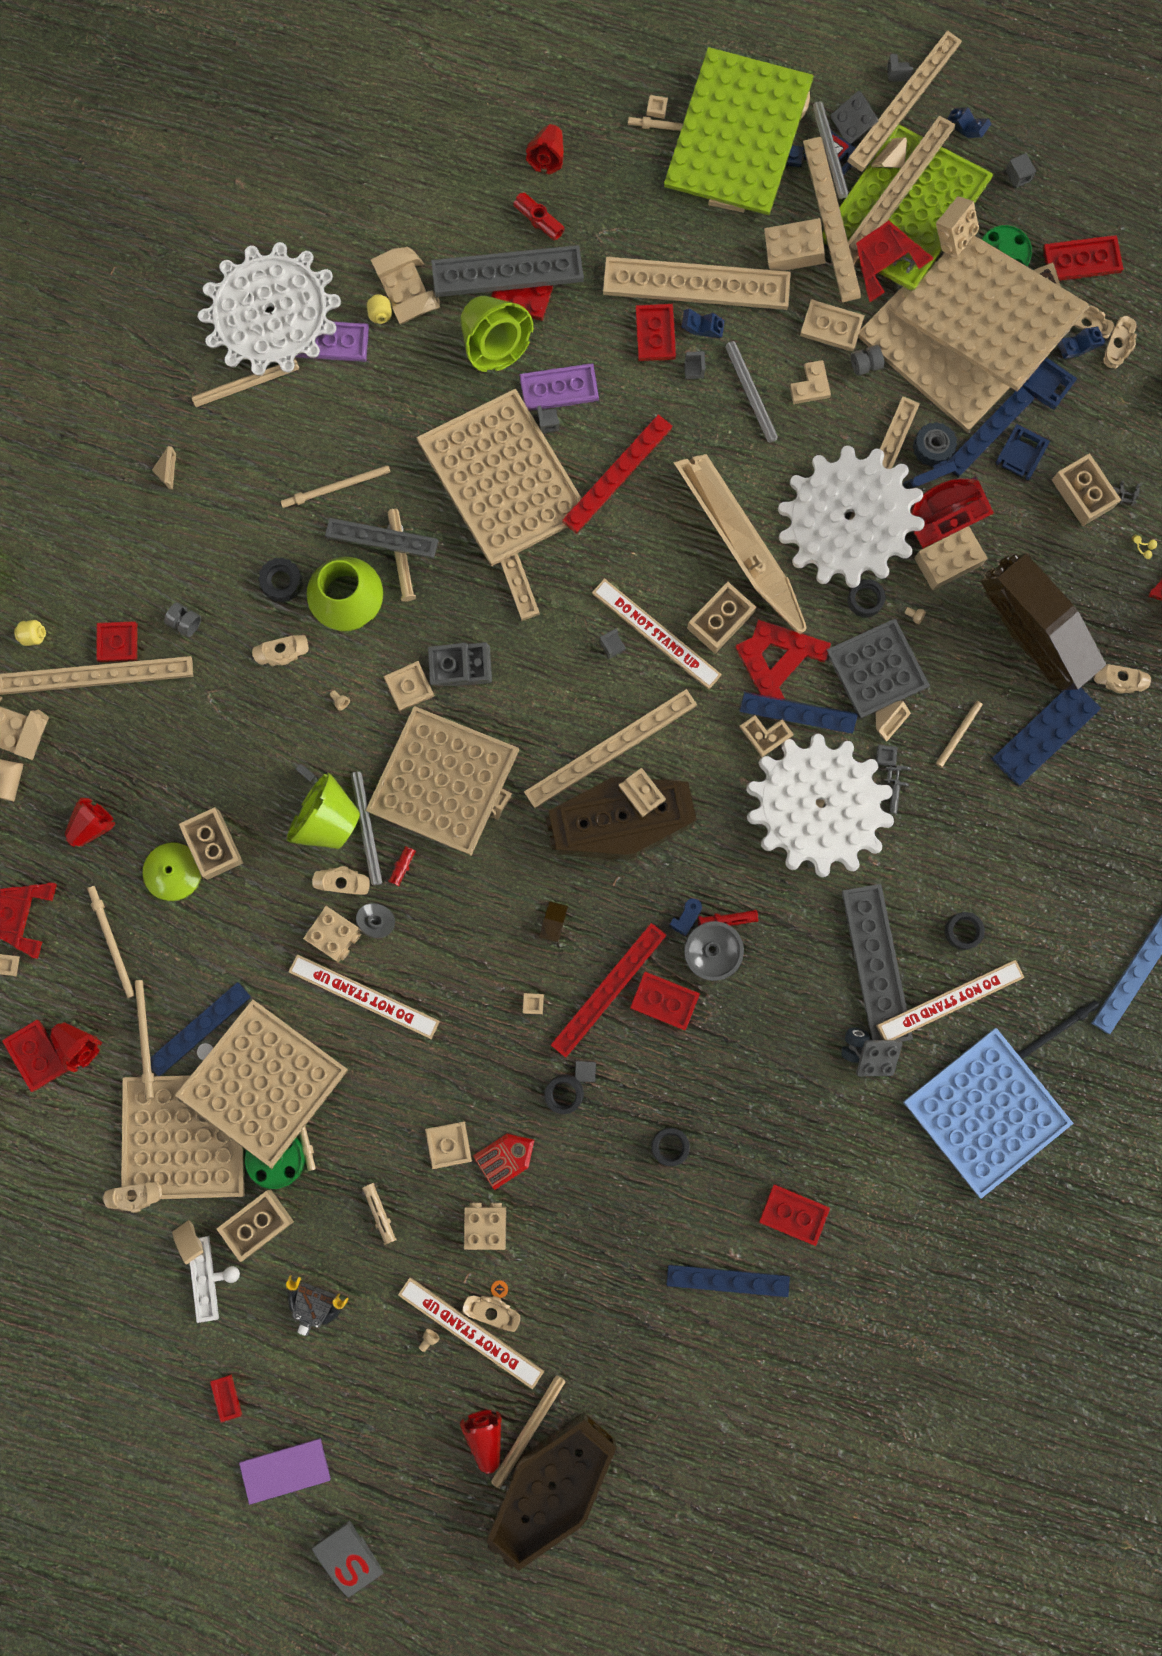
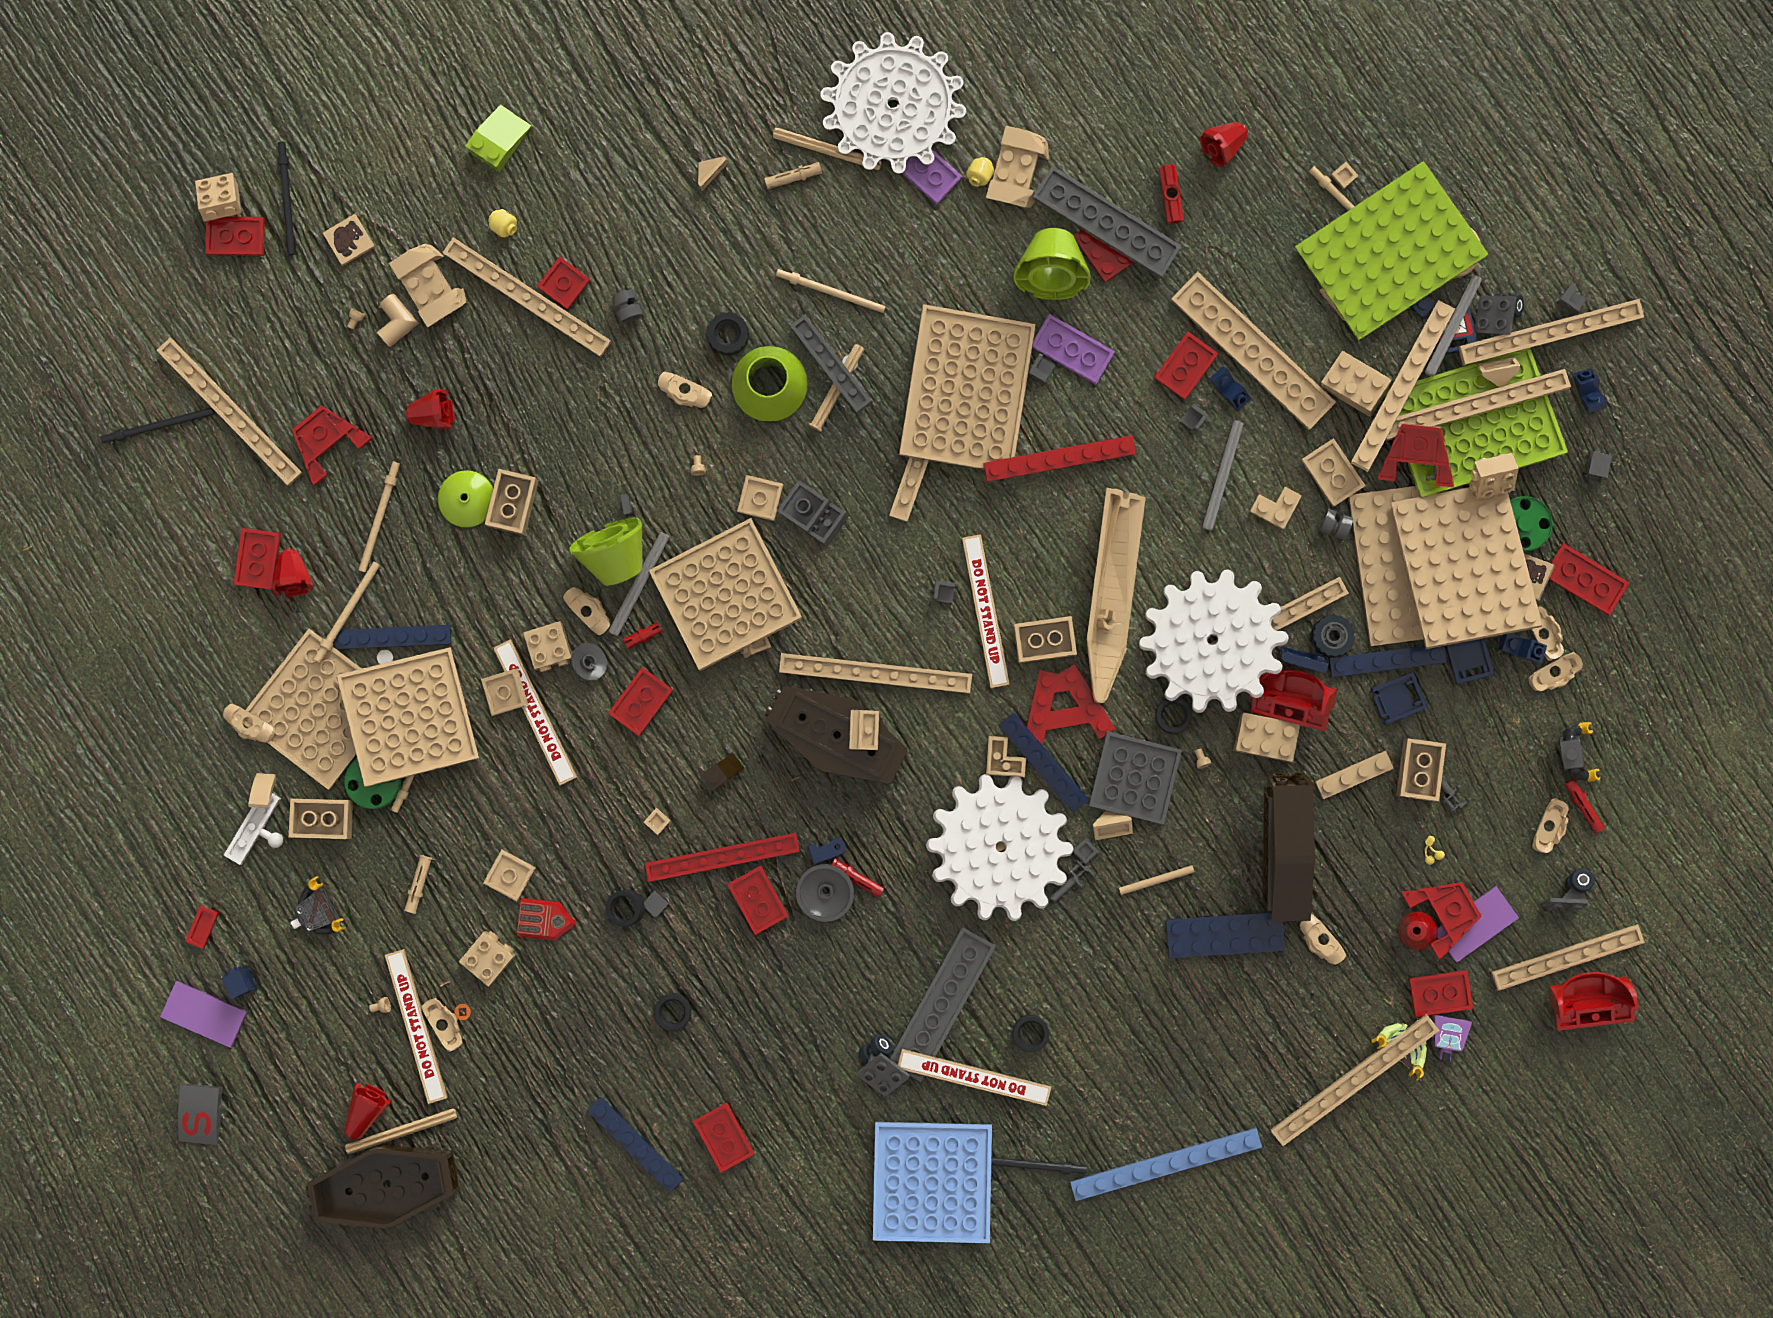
camera: 45 degrees right, 5 degrees up
none -> dark blue brick [221,966,258,999]
none -> tan tile [481,668,528,716]
none -> red plate [608,667,673,736]
none -> tan pin [764,162,822,190]
none -> tan plate [1315,751,1393,799]

